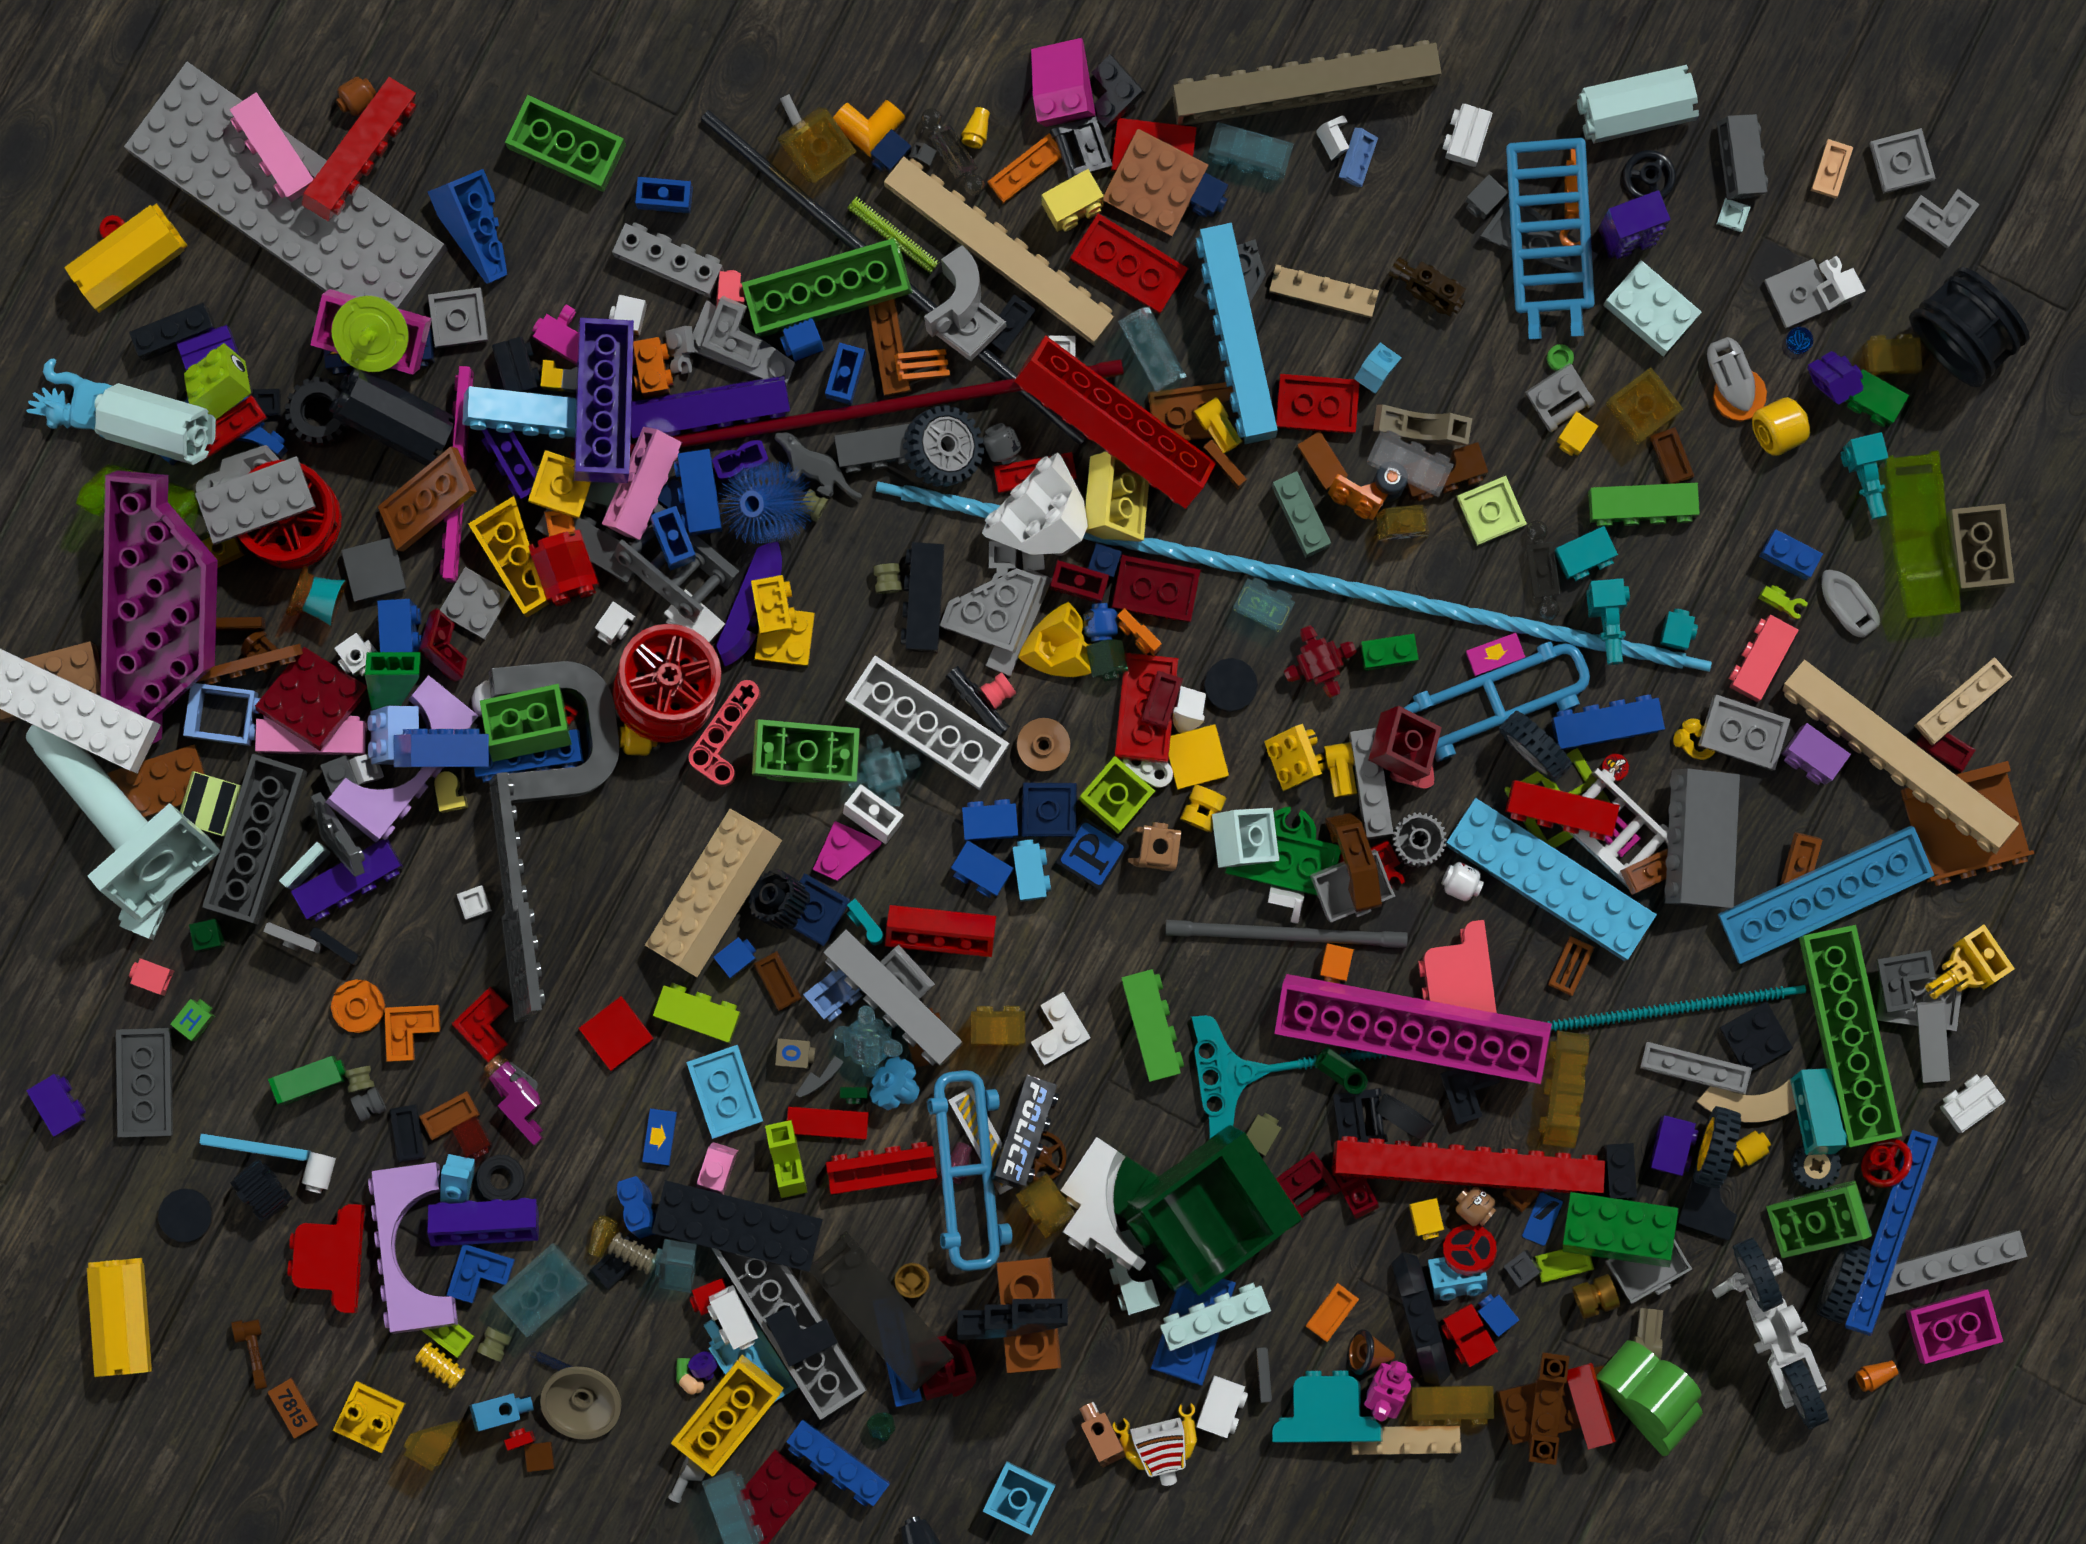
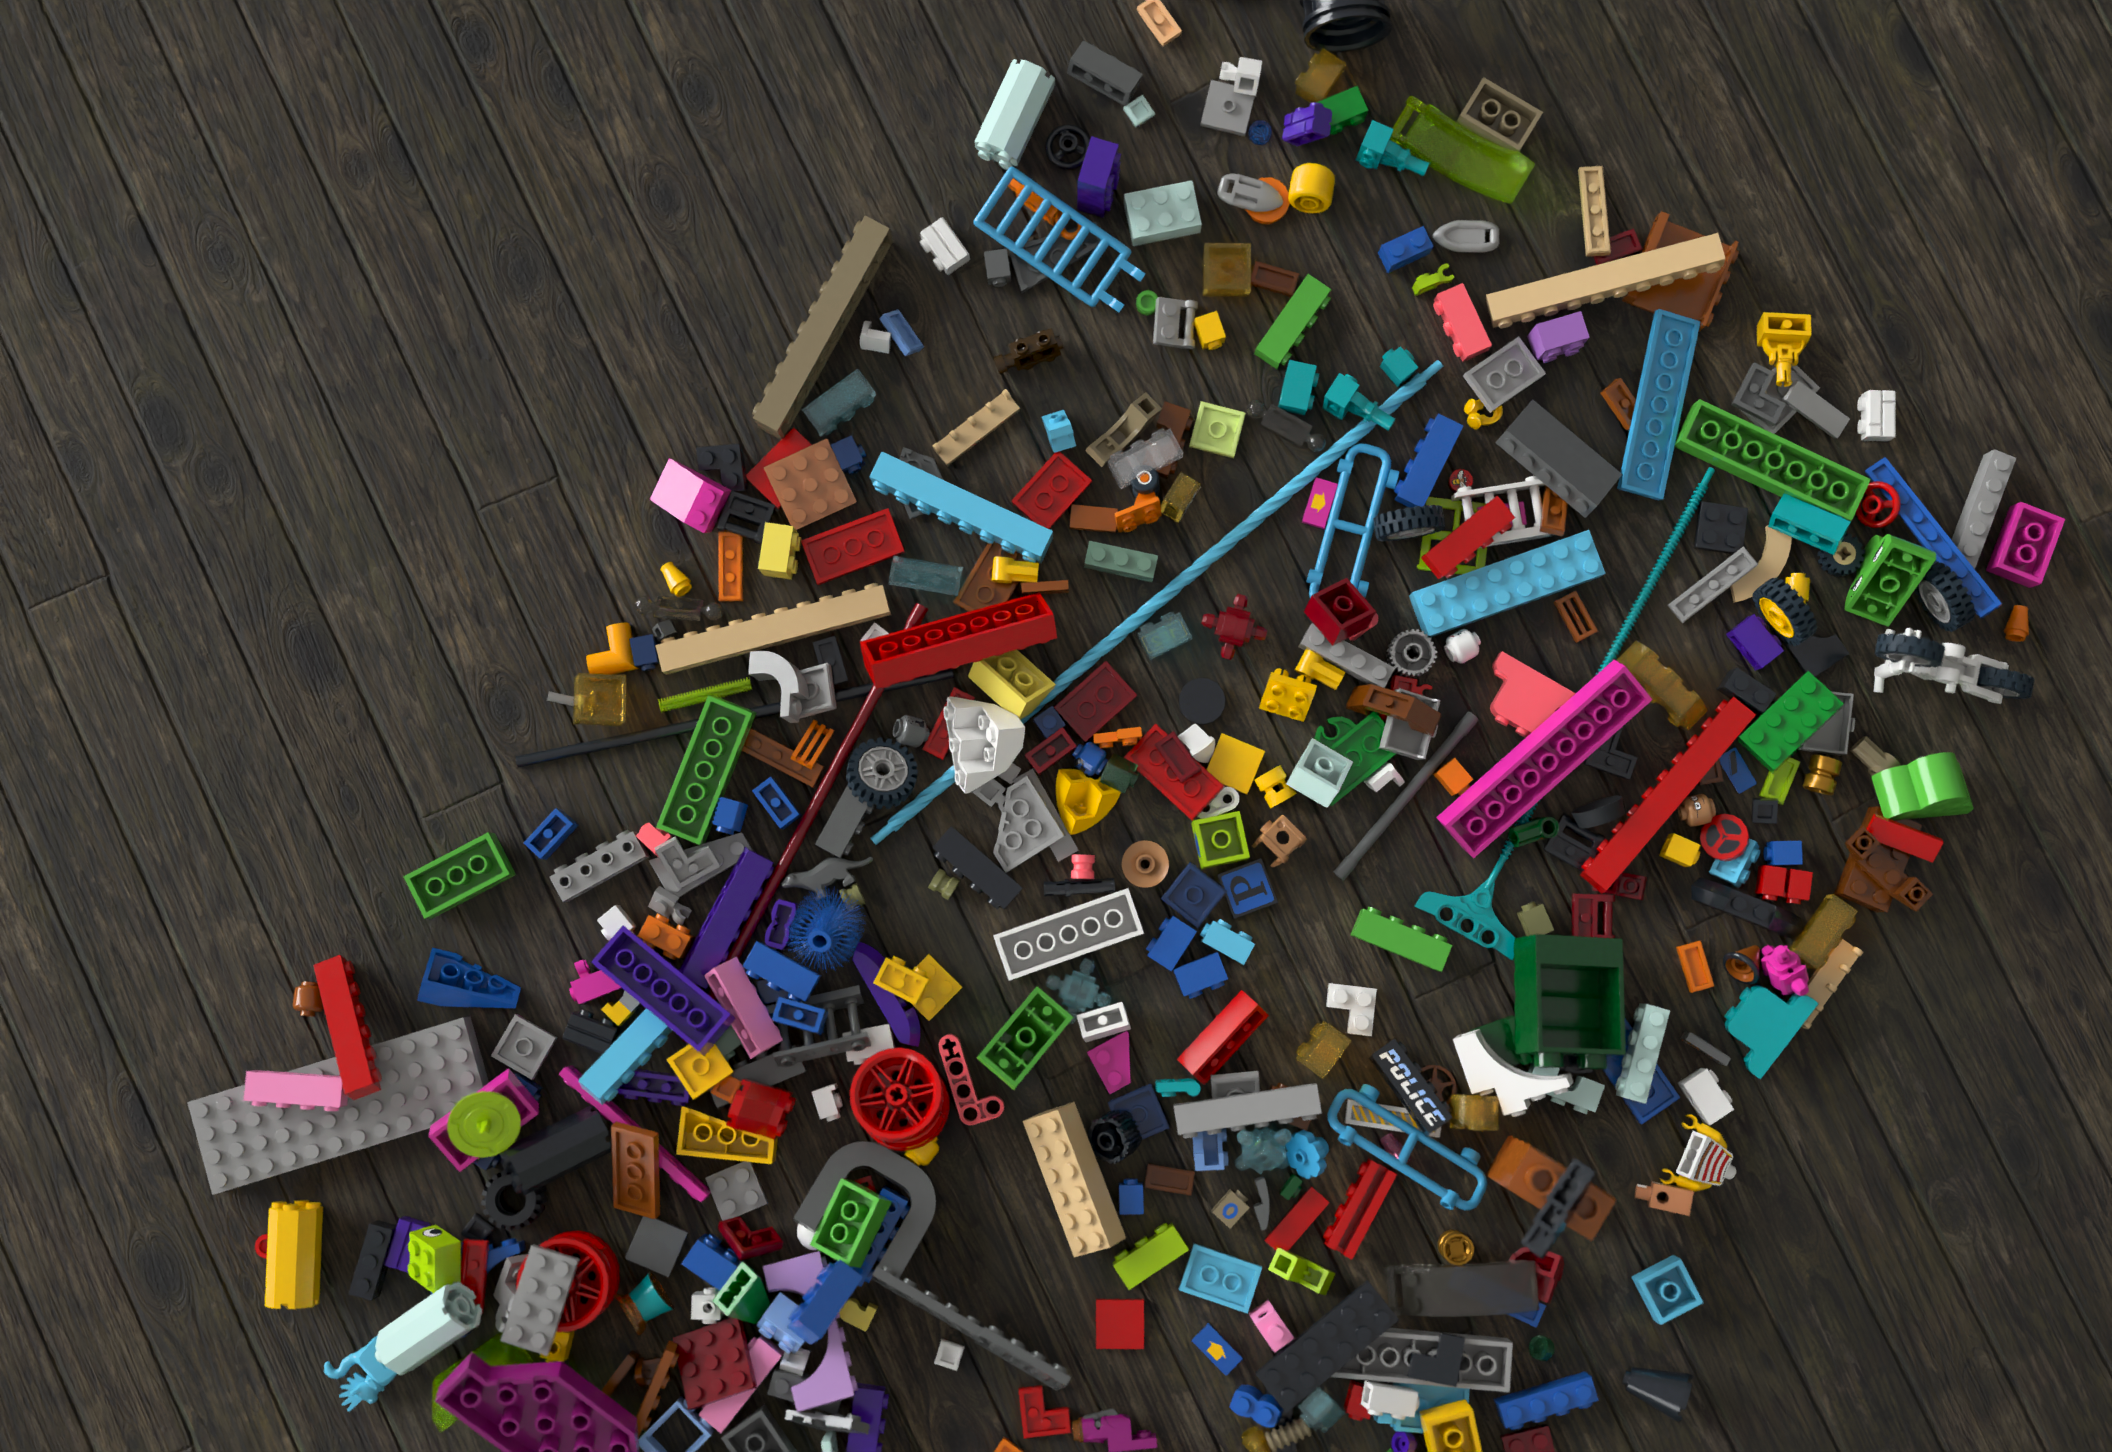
camera: 50 degrees left, 0 degrees up
green brick [1360,634,1419,671] -> none

